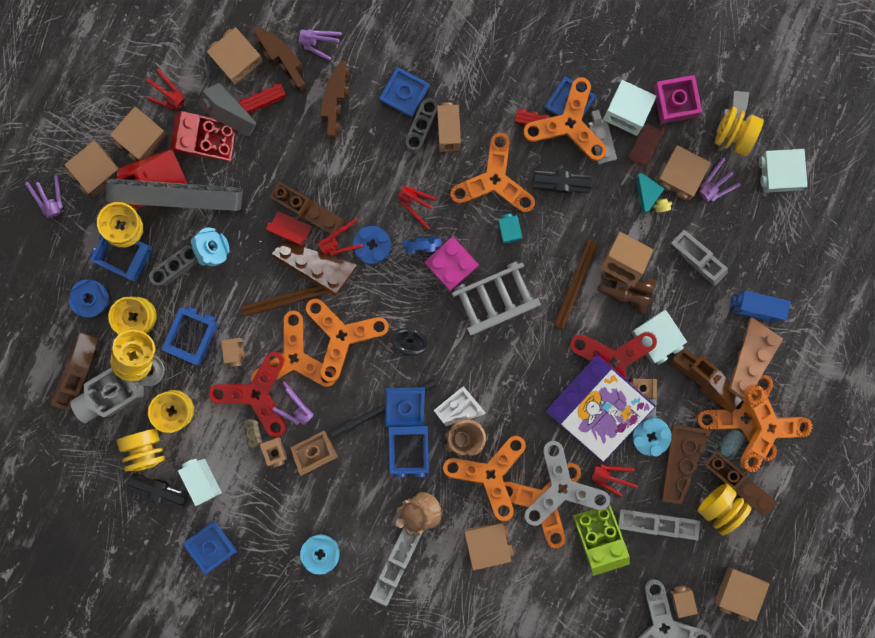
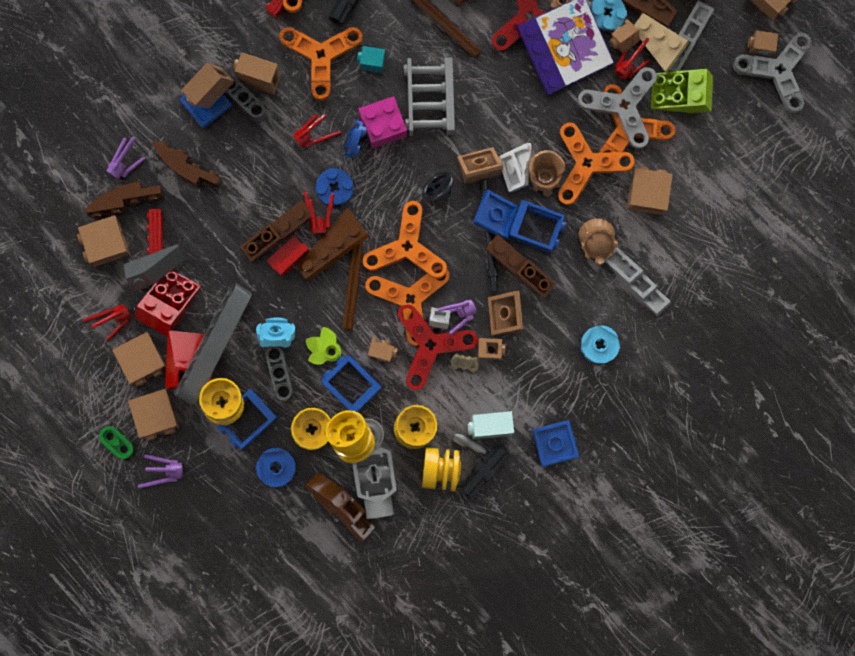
camera: 80 degrees left, 5 degrees down
none -> green plate [99,426,134,459]
none -> medium nougat piece [182,62,235,108]
none -> lime plate [306,327,341,365]
none -> light grey tile [429,308,450,331]
none -> light grey piece [453,434,487,454]
none -> medium nougat slope [457,147,503,185]
none -> reddish brown slope [485,234,556,298]
none -> medium nougat brick [610,19,640,53]
none -> tan wing [634,13,689,74]

